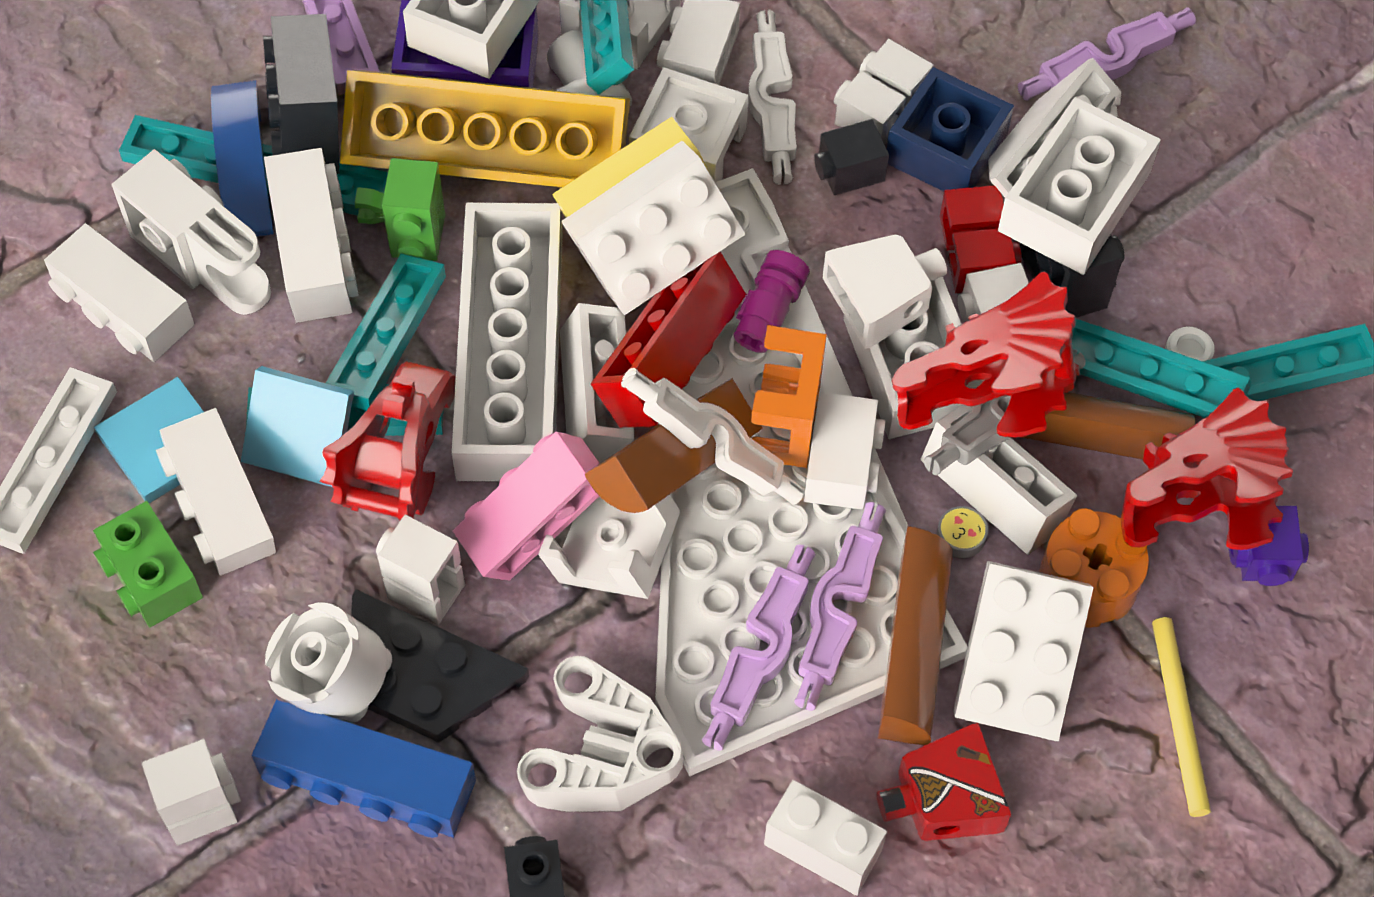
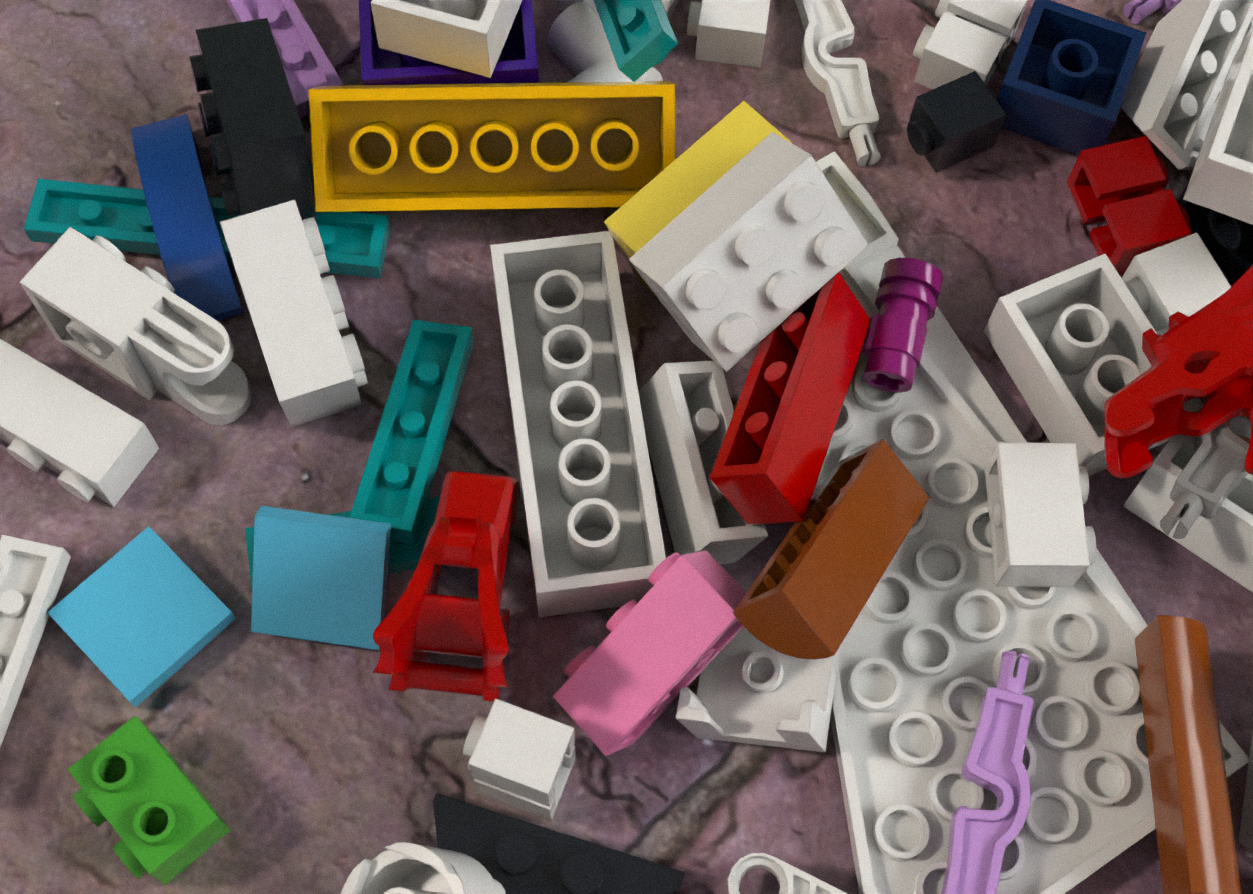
camera: 10 degrees left, 5 degrees up
white brick [156,408,276,576] -> none
bright green brick [354,158,445,261] -> none
white piece [621,368,805,505] -> none
white panel [629,67,748,182] -> none
orange panel [751,325,827,468] -> none
lavender piece [794,502,886,711] -> none
white torso [823,234,947,349] -> none
light yellow tile [937,506,988,558] -> none

